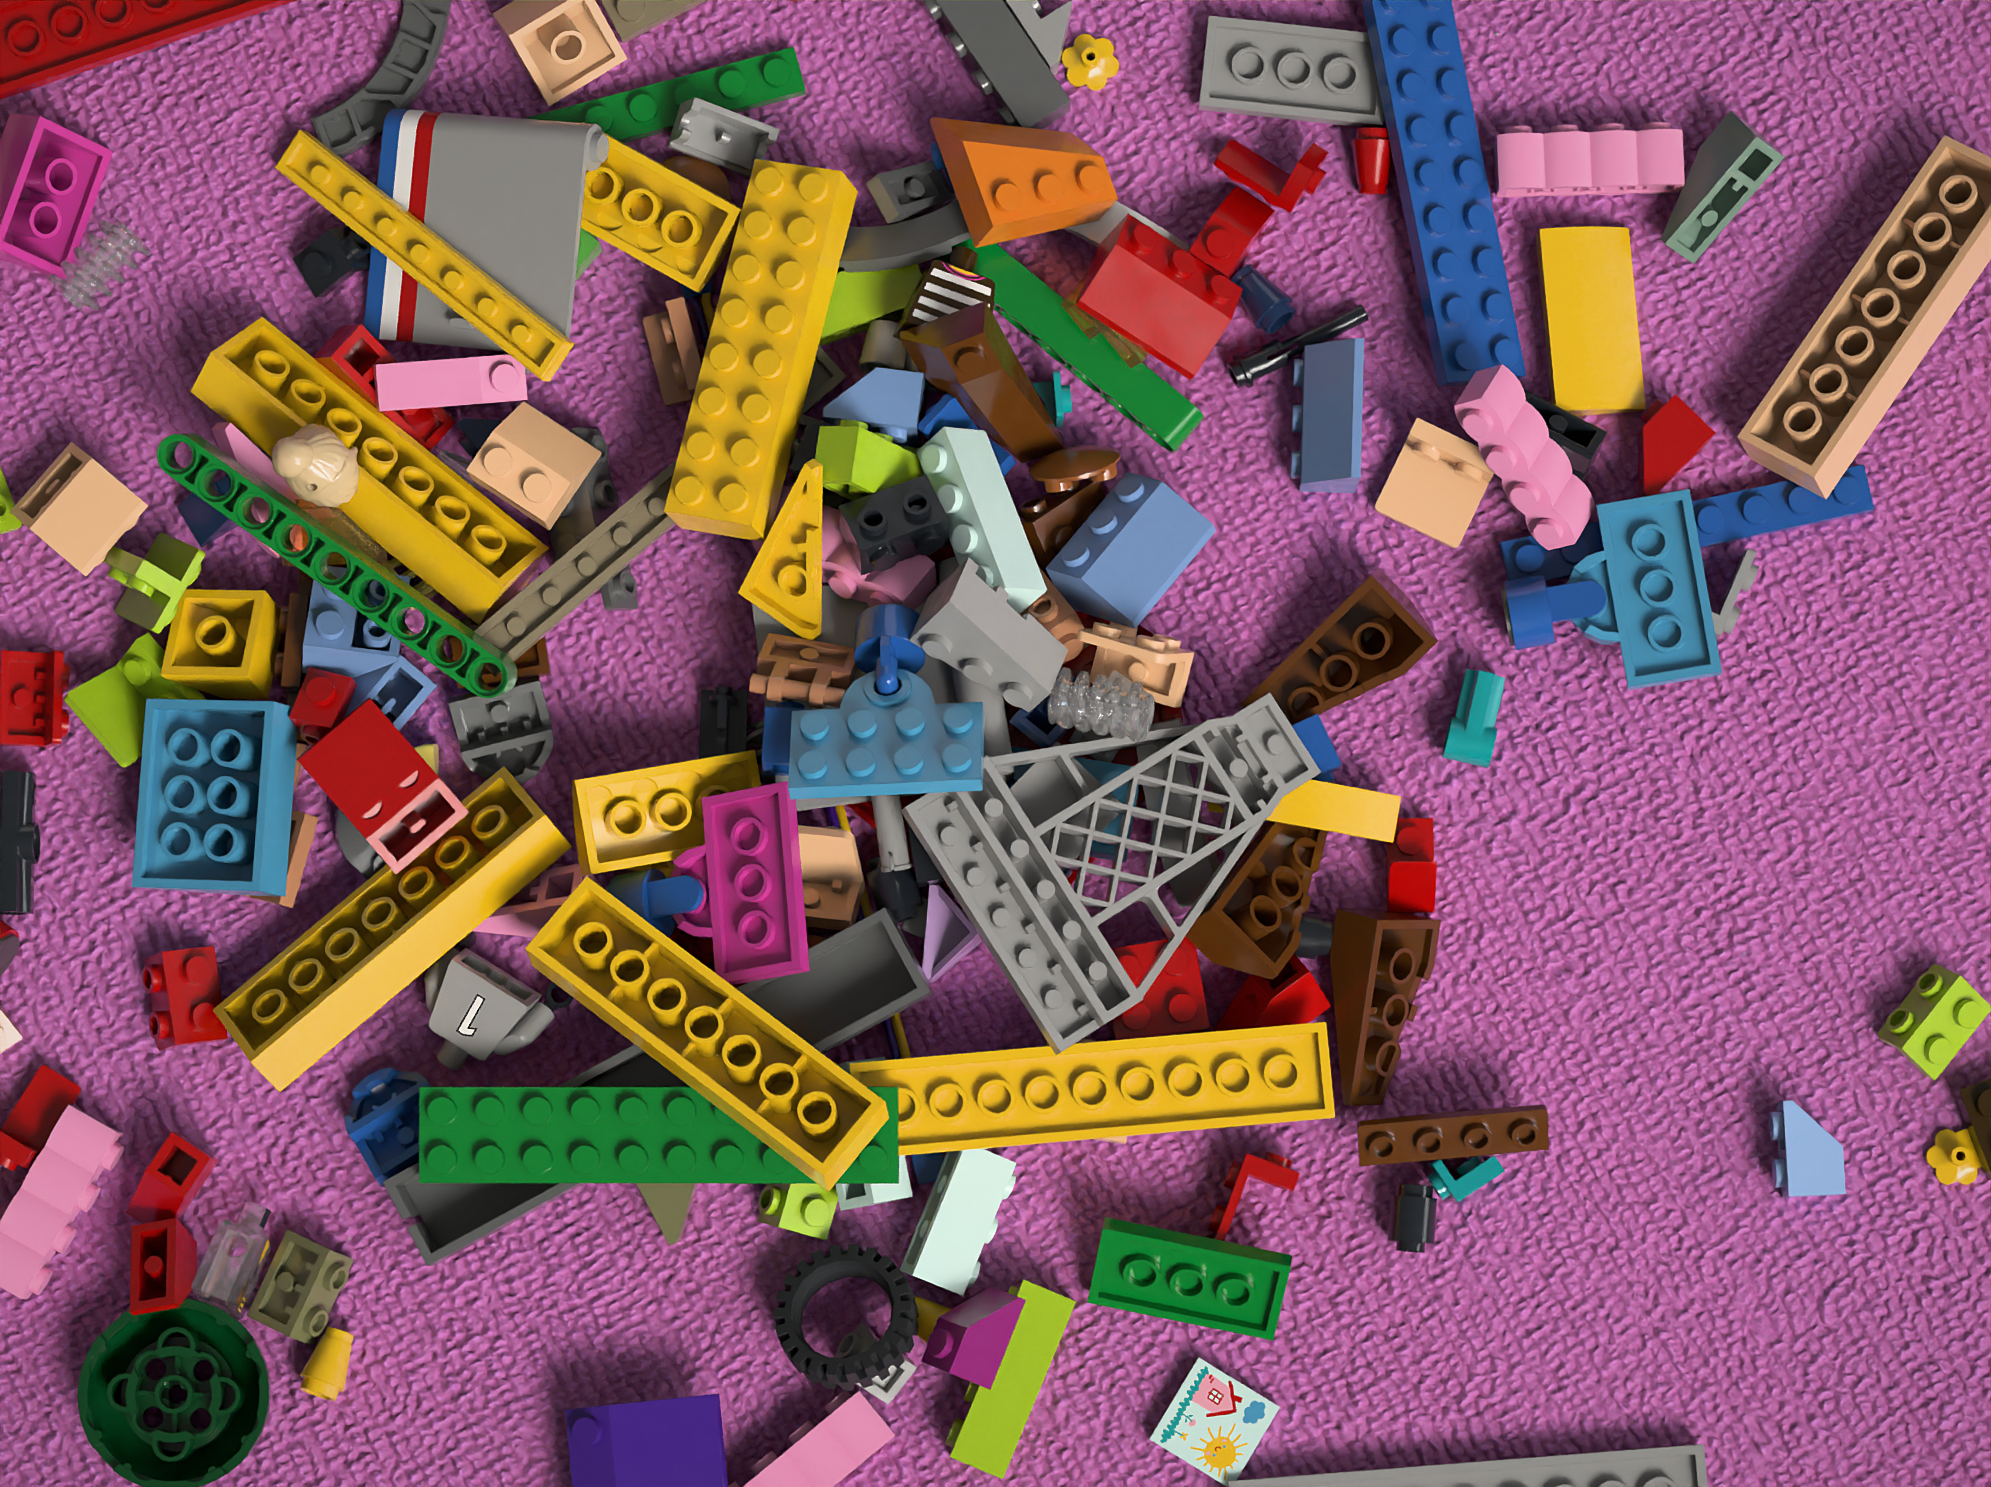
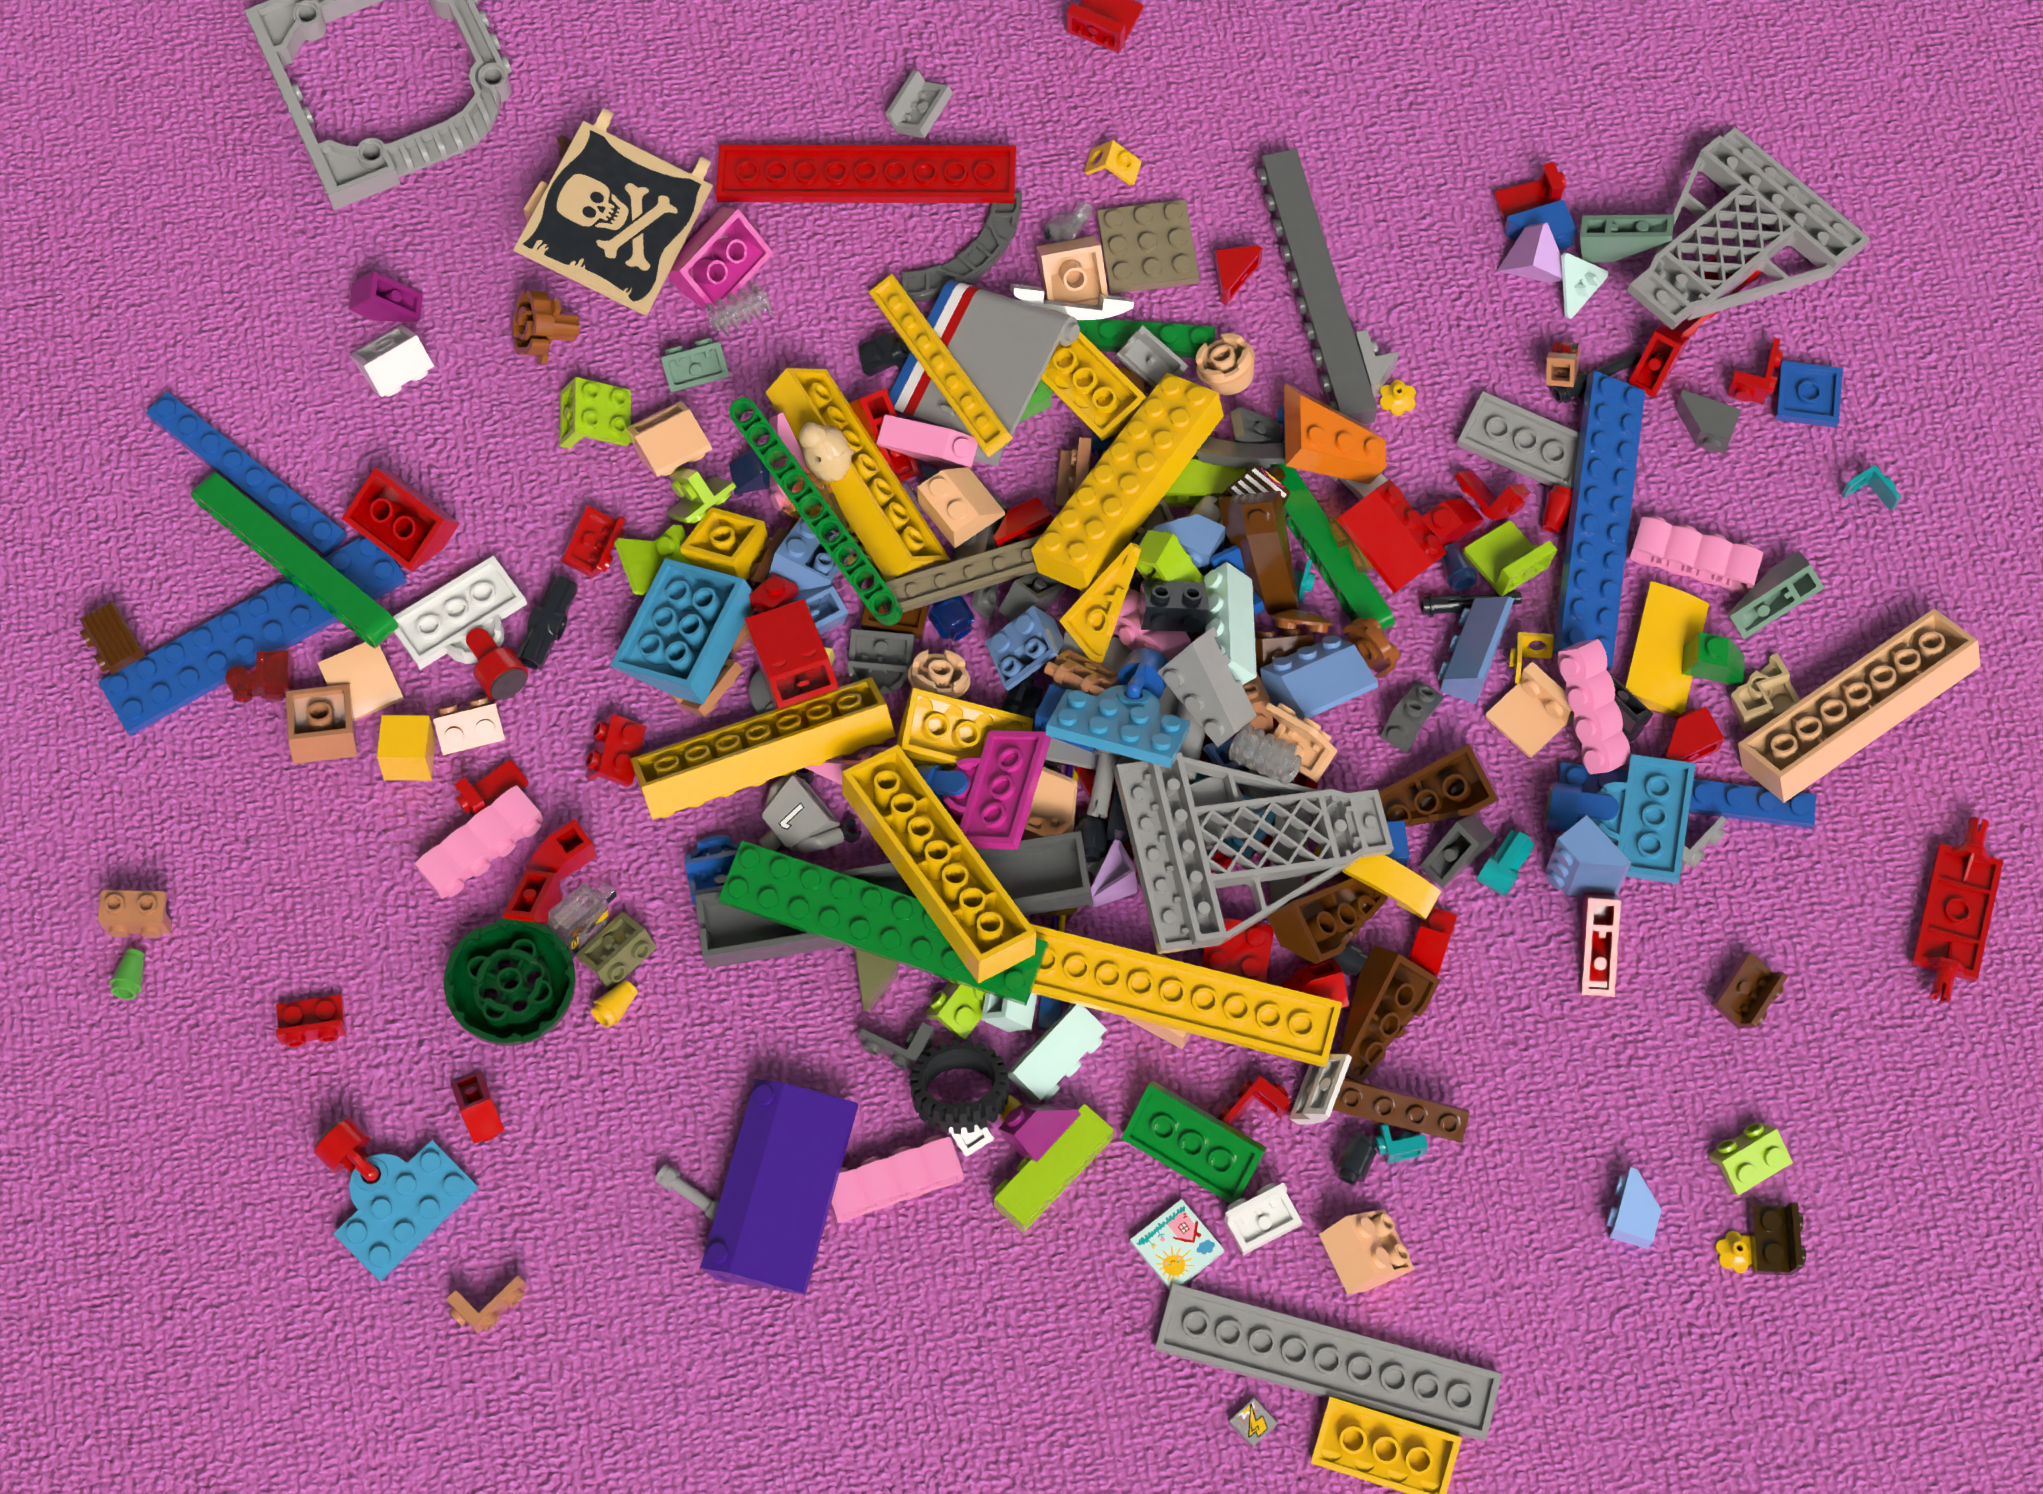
camera: 20 degrees right, 15 degrees down
none -> sand green bracket [660,338,730,393]
none -> dark grey bracket [858,1022,935,1070]
none -> light nougat cone [908,650,970,700]
none -> clear blue head [928,595,975,641]
none -> medium blue slope [985,605,1065,691]
none -> red slope [993,497,1053,548]
none -> dark grey slope [998,571,1067,623]
none -> white slope [1010,283,1134,320]
none -> light nougat cone [1195,333,1255,395]
none -> white bracket [1224,1183,1302,1255]
none -> white slope [1289,1054,1352,1125]
none -> light nougat slope [1319,1209,1415,1295]
none -> dark orange plate [1343,617,1400,678]
none -> dark grey bracket [1380,682,1444,753]
none -> dark grey slope [1420,814,1496,889]
none -> lime bracket [1463,521,1557,597]
none -> yellow bracket [1509,632,1554,684]
none -> medium blue slope [1545,815,1632,897]
none -> slope [1581,892,1621,997]
none -> green slope [1682,632,1745,686]
none -> reddish brown bracket [1711,952,1788,1028]
none -> tan slope [1731,653,1800,733]

